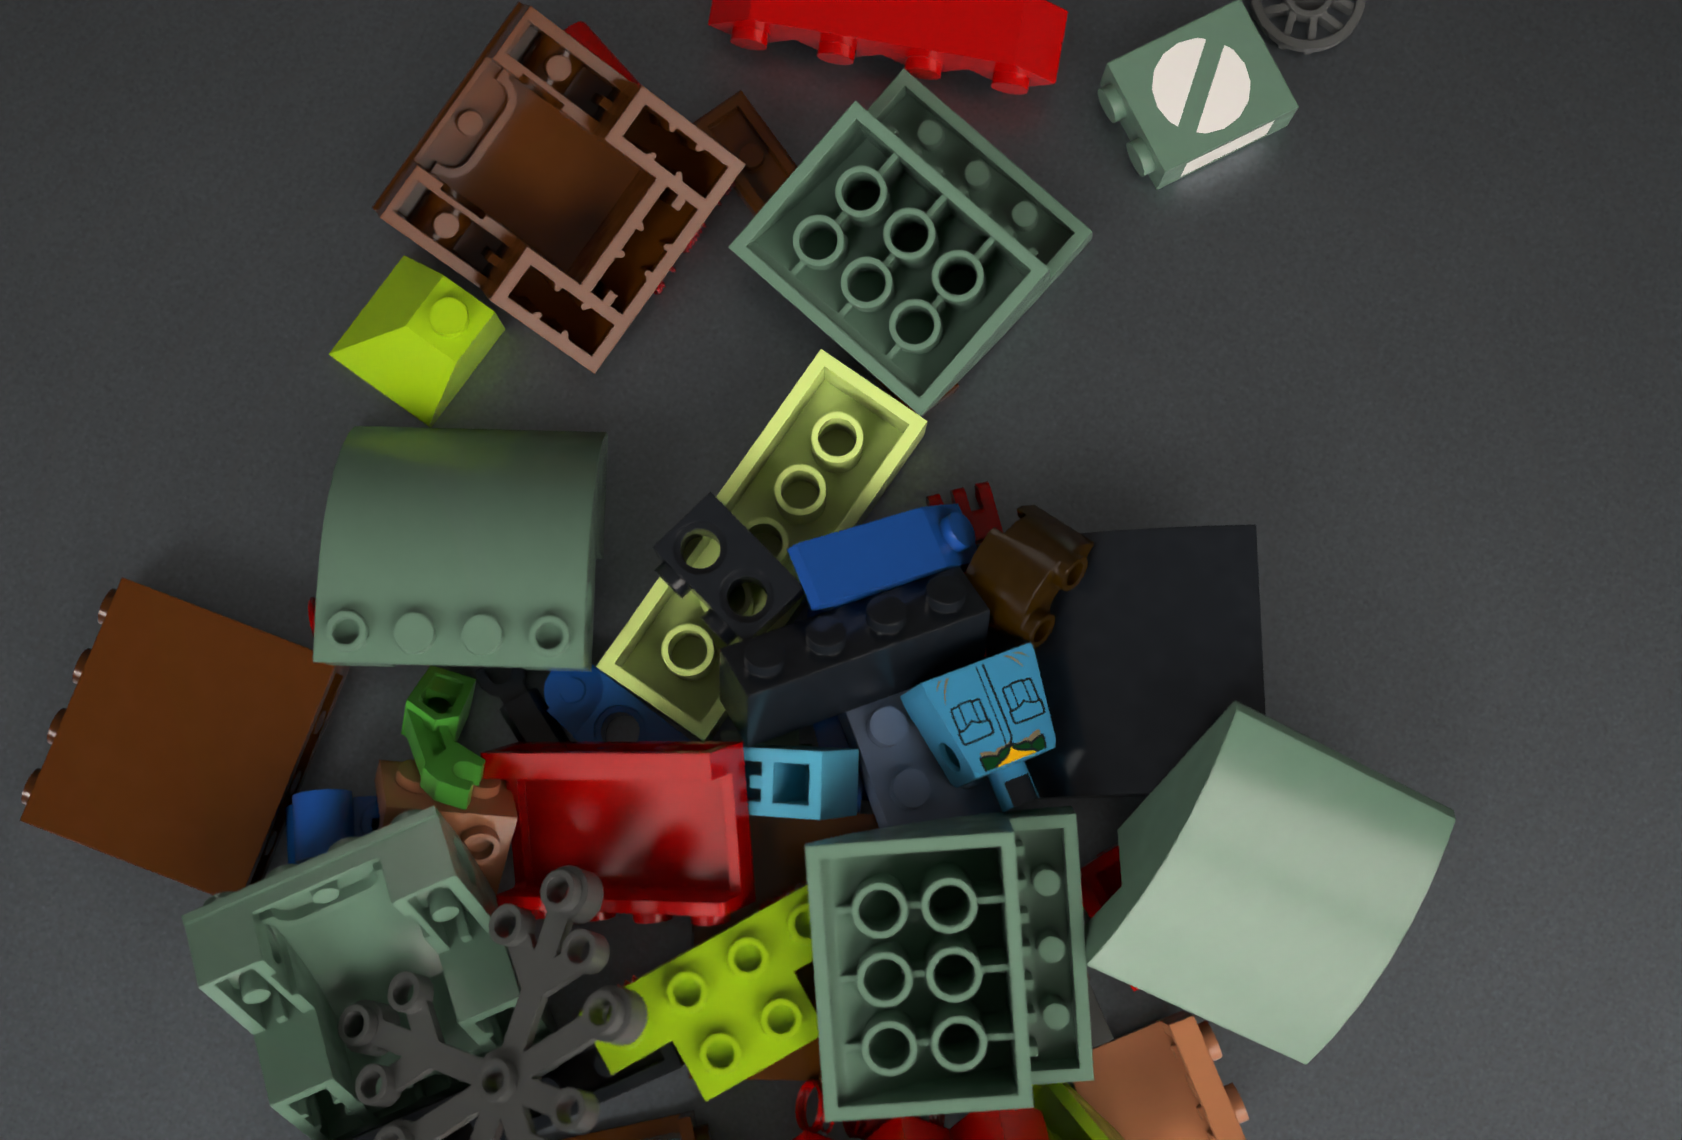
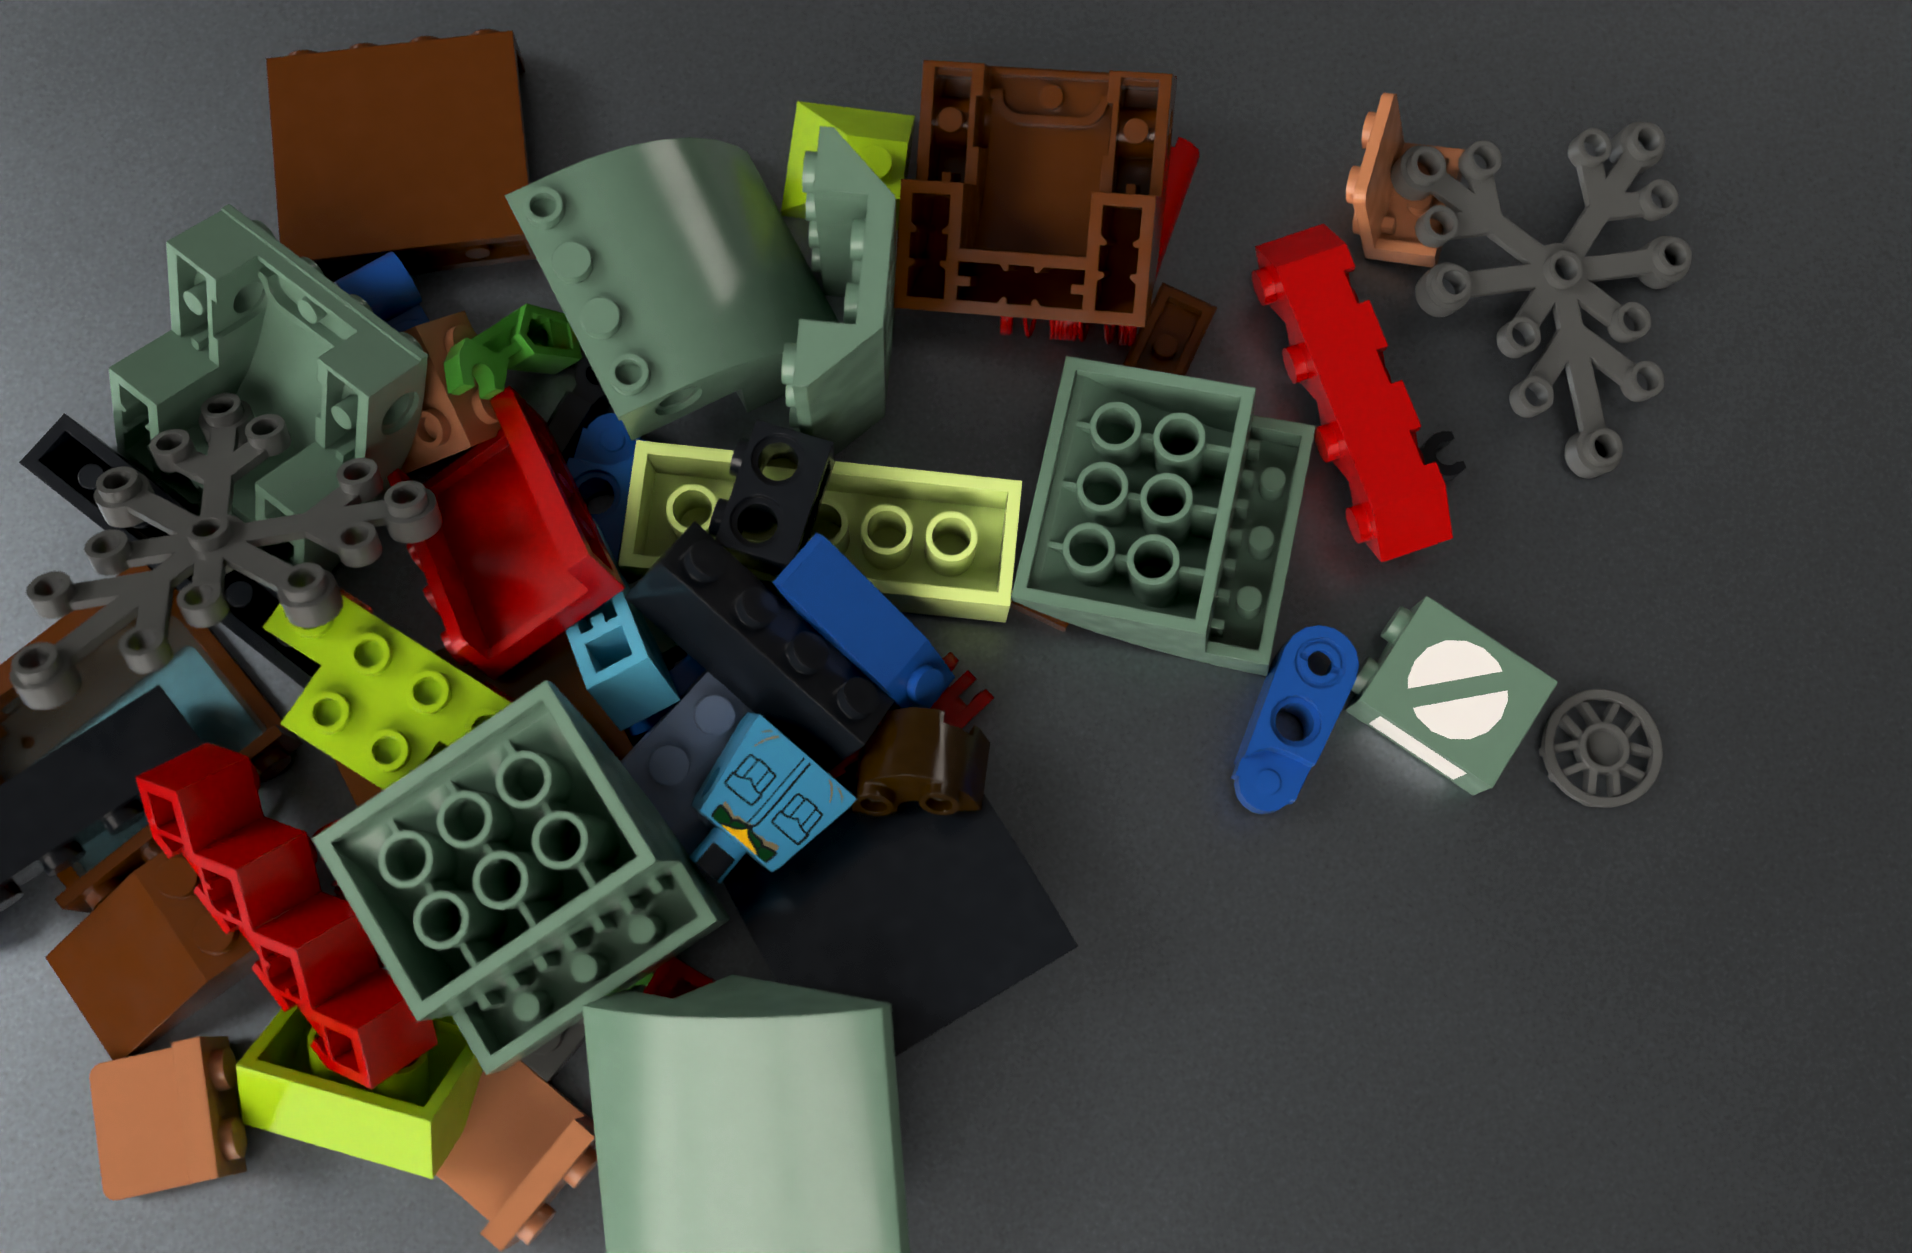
camera: 55 degrees right, 5 degrees down
none -> sand green slope [782,126,896,456]
none -> blue piece [1231,625,1359,814]

